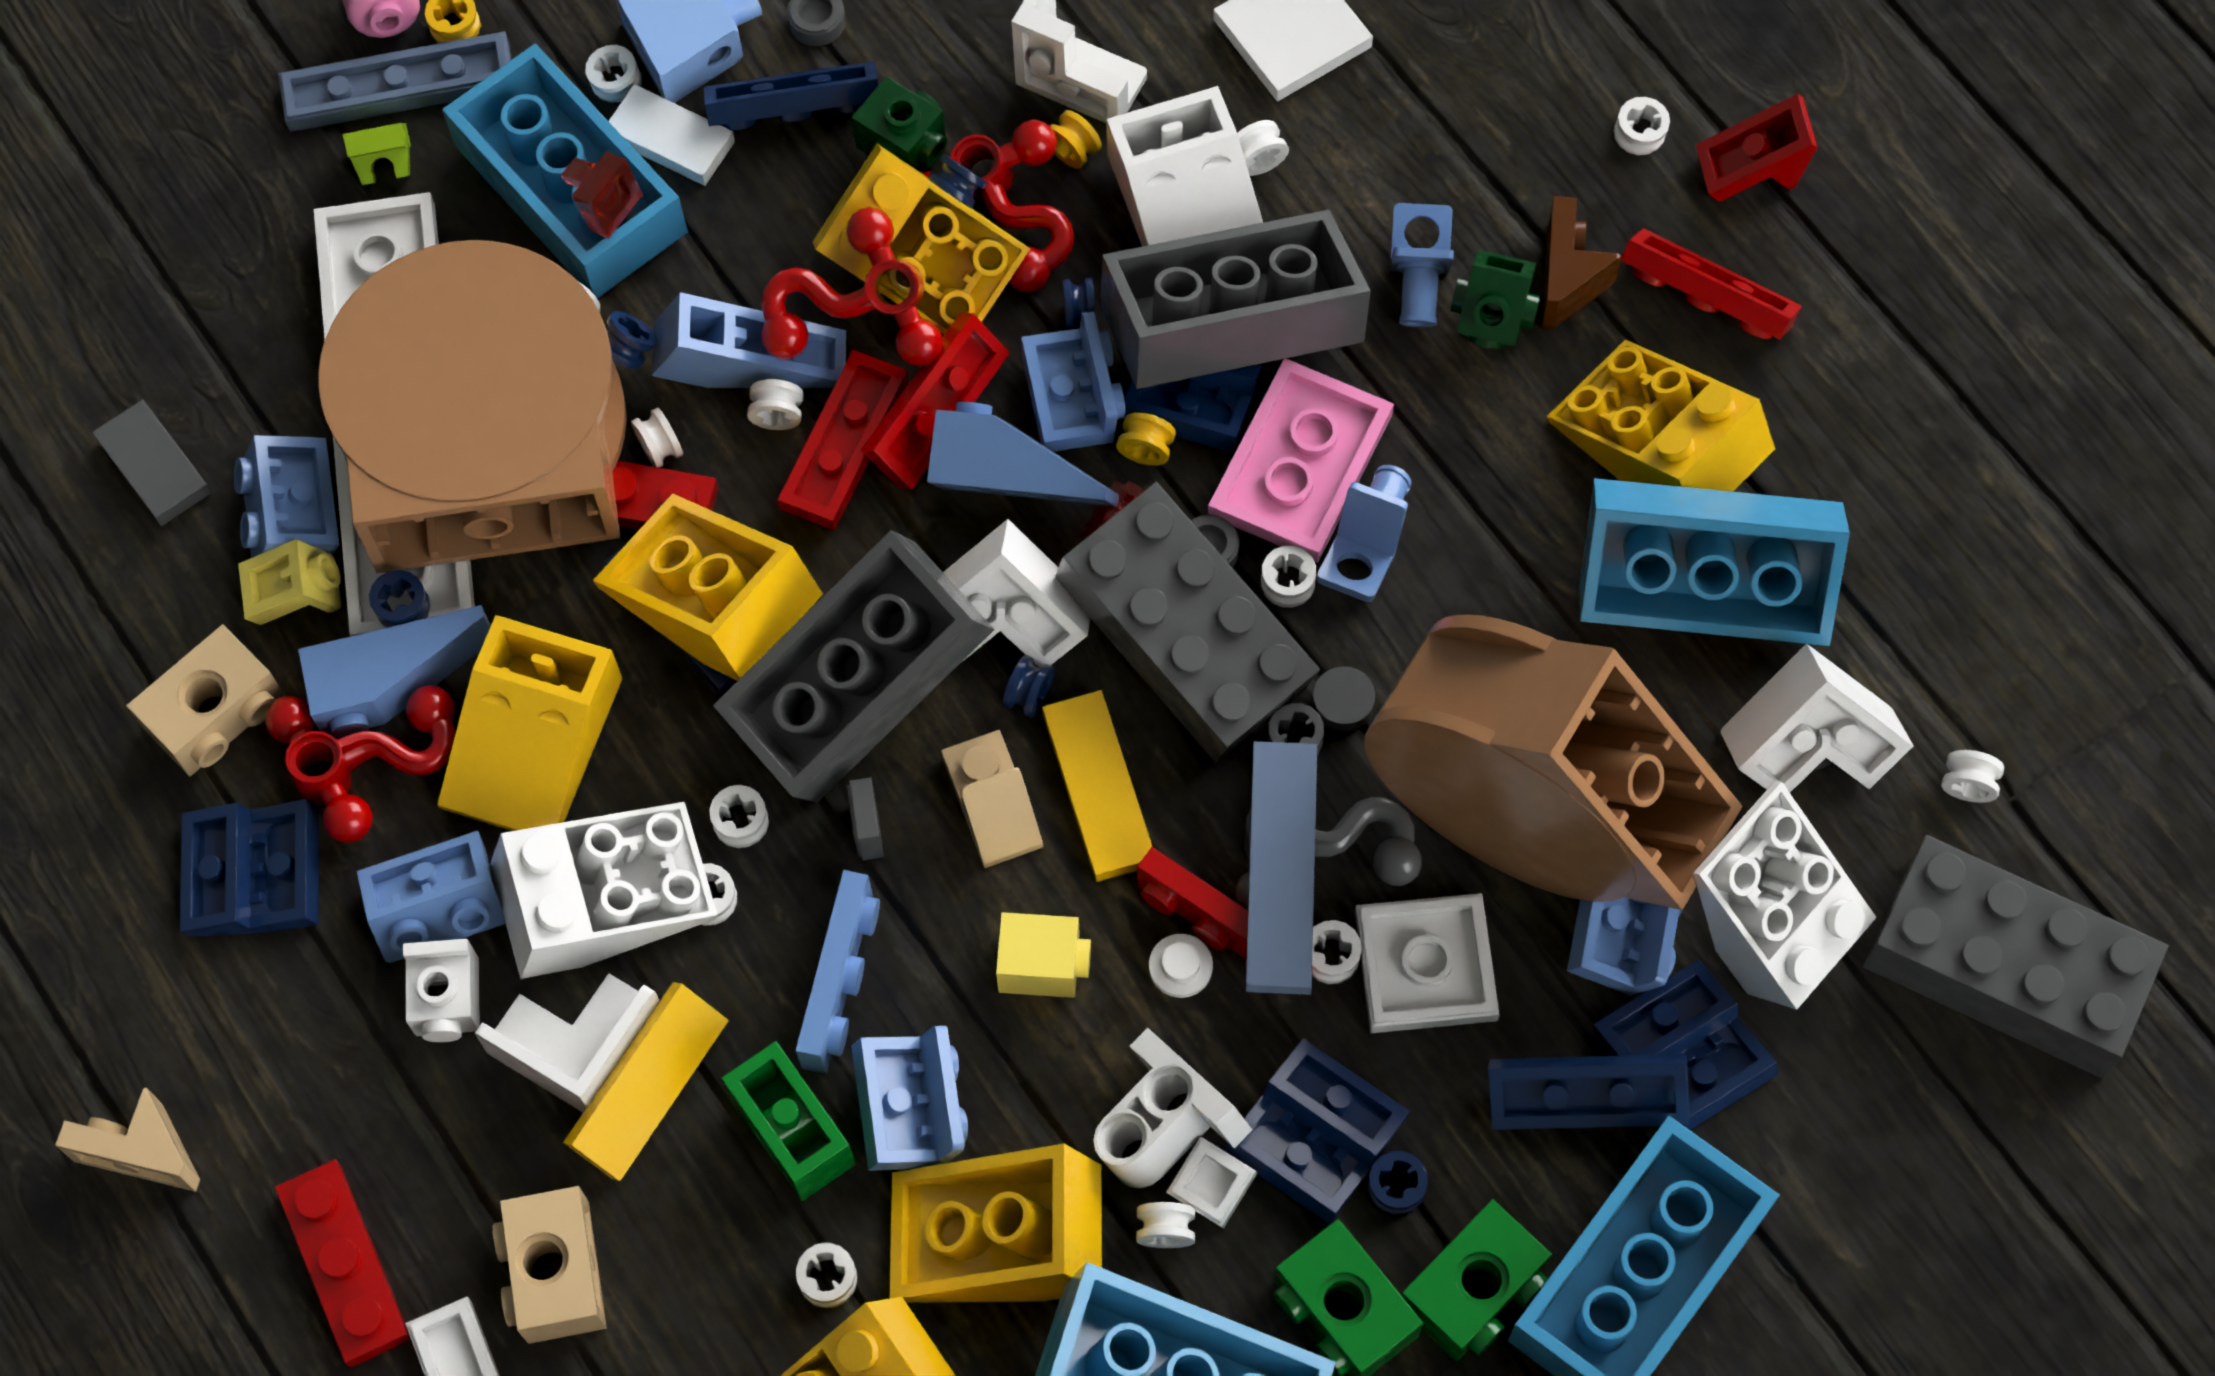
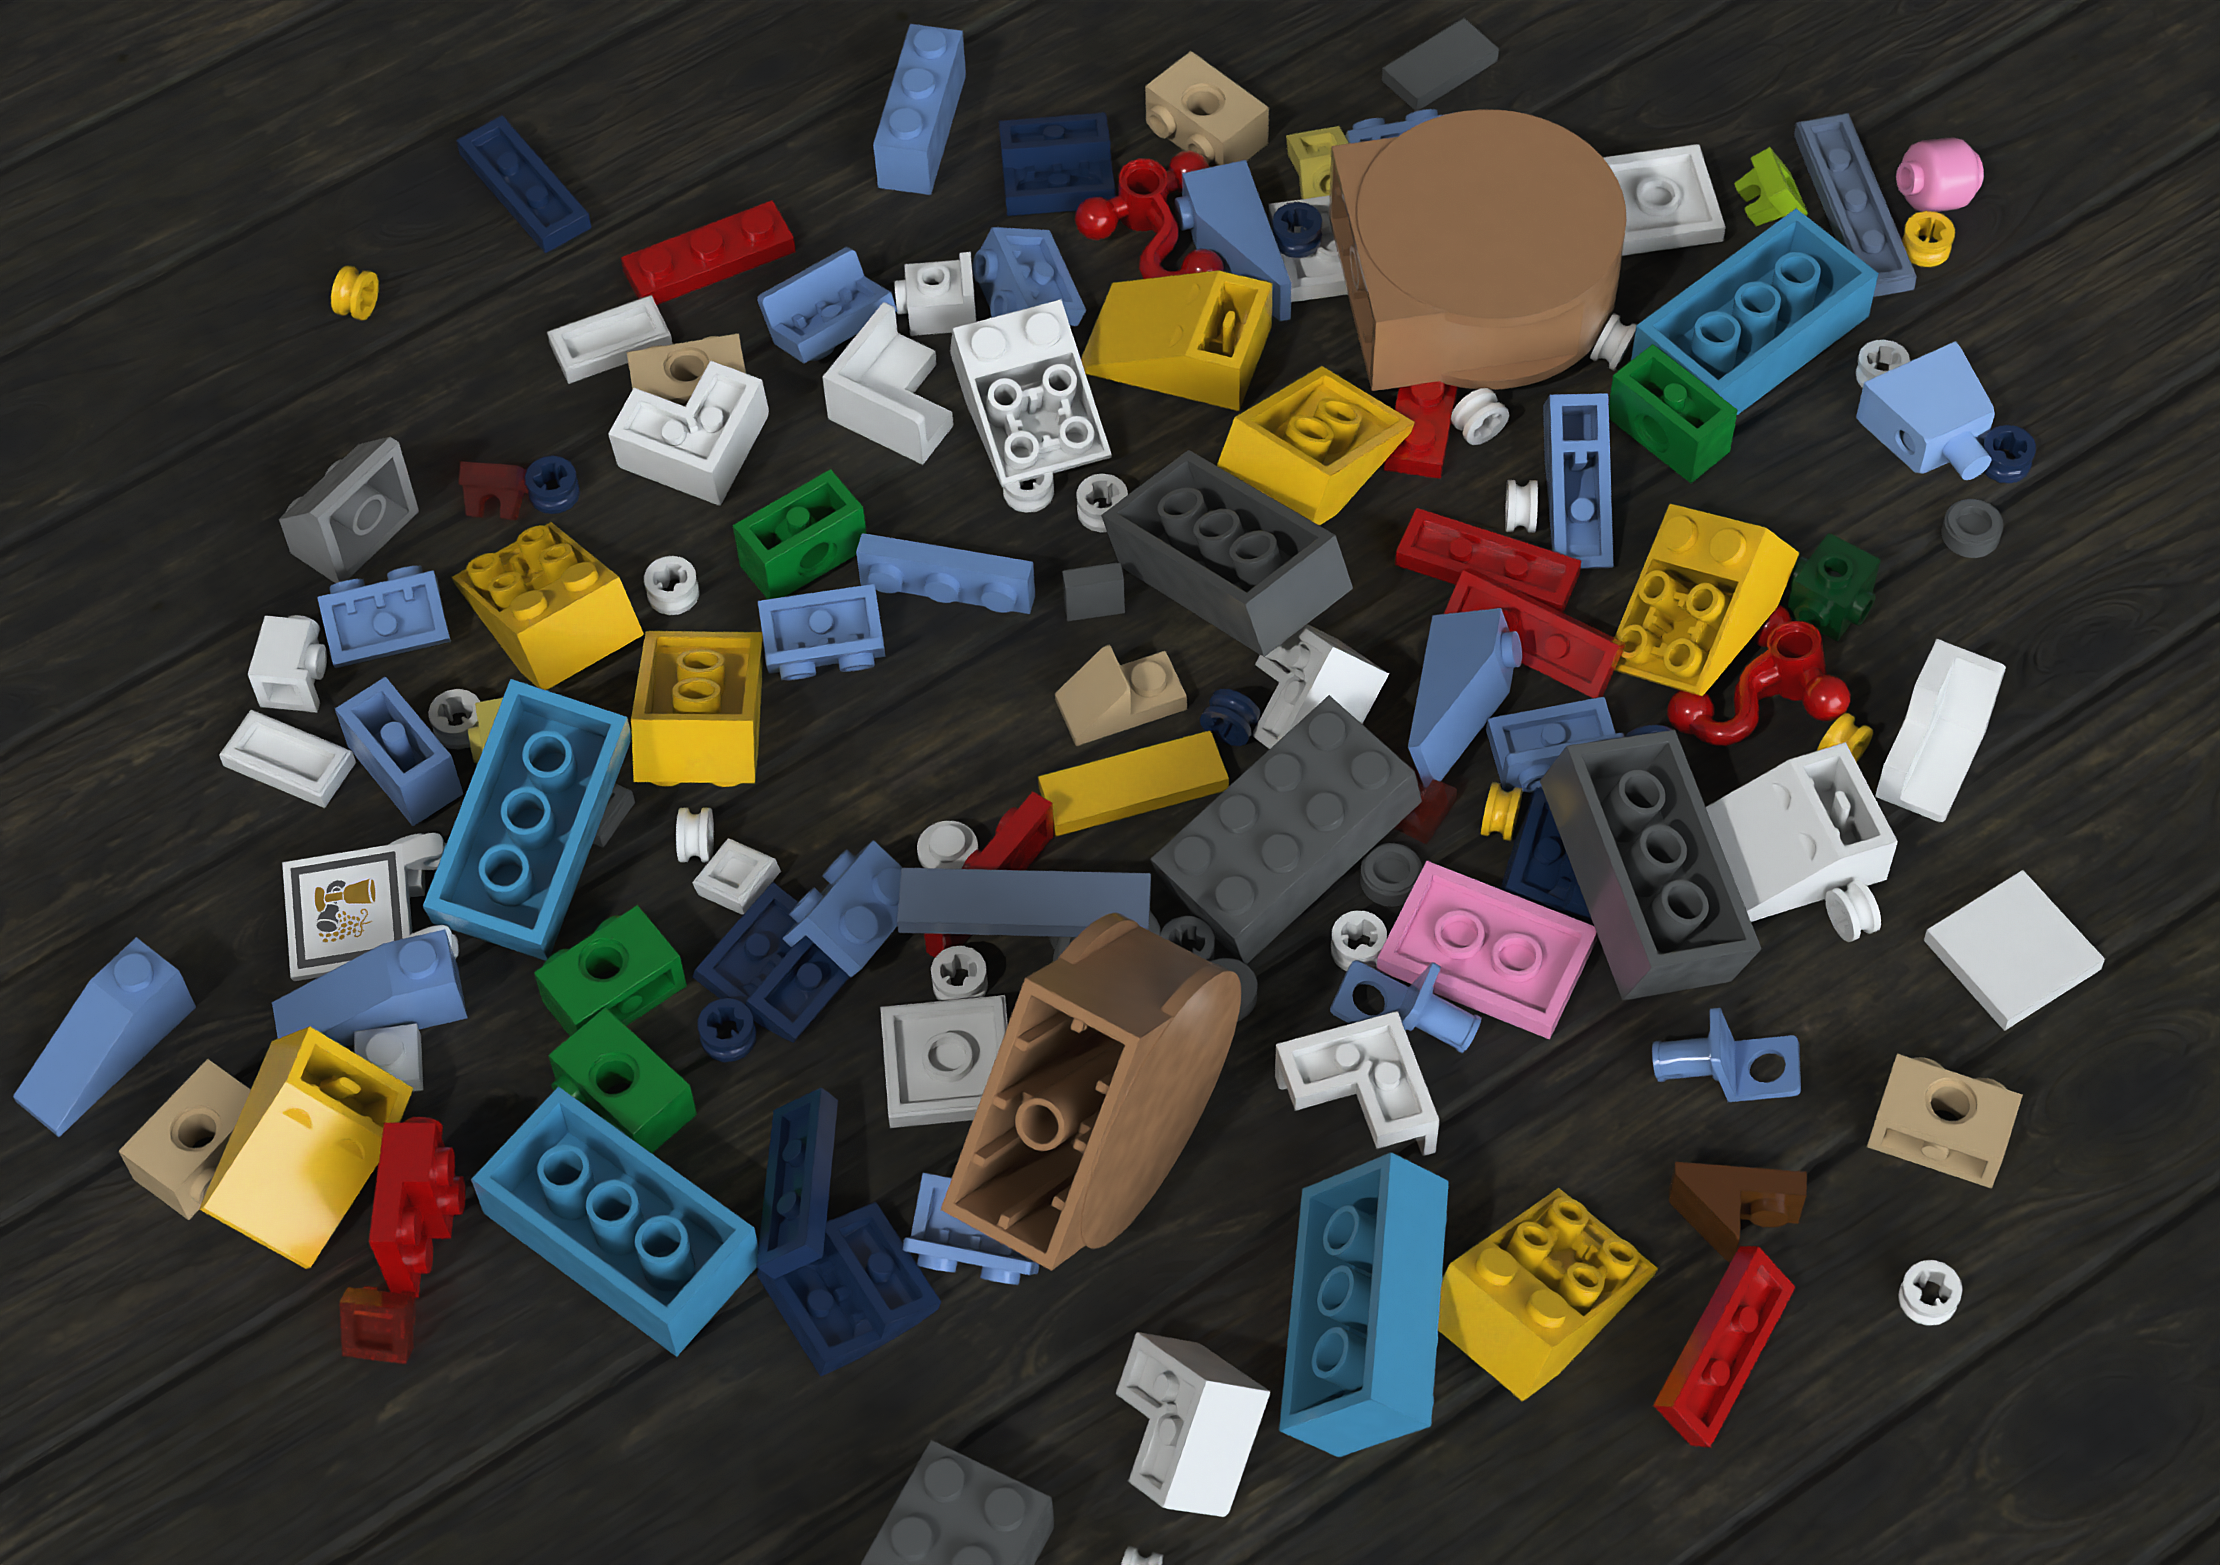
camera: 90 degrees right, 10 degrees down
tan slope [55,1088,200,1192] -> none
clear red tile [561,151,643,239] -> none
yellow tile [563,982,729,1181] -> none
dark blue bush [606,311,657,369] -> none
white tile [609,84,735,186] -> none
dark blue plate [704,61,879,130] -> none
red piece [761,207,943,367] -> none
dark blue bush [928,154,988,208] -> none
light yellow brick [996,912,1091,998] -> none
white tile [1093,1027,1252,1188] -> none
dark green brick [1450,250,1540,349] -> none
white slope [1693,780,1876,1009] -> none
red slope [1695,93,1817,202] -> none
none -> white panel [608,361,769,506]
none -> medium blue bracket [757,247,897,363]
none -> medium blue bracket [782,840,903,977]
none -> medium blue brick [873,24,966,195]
none -> white panel [1275,1011,1439,1156]
none -> green brick [1609,344,1738,483]
none -> tan brick [1867,1054,2023,1188]

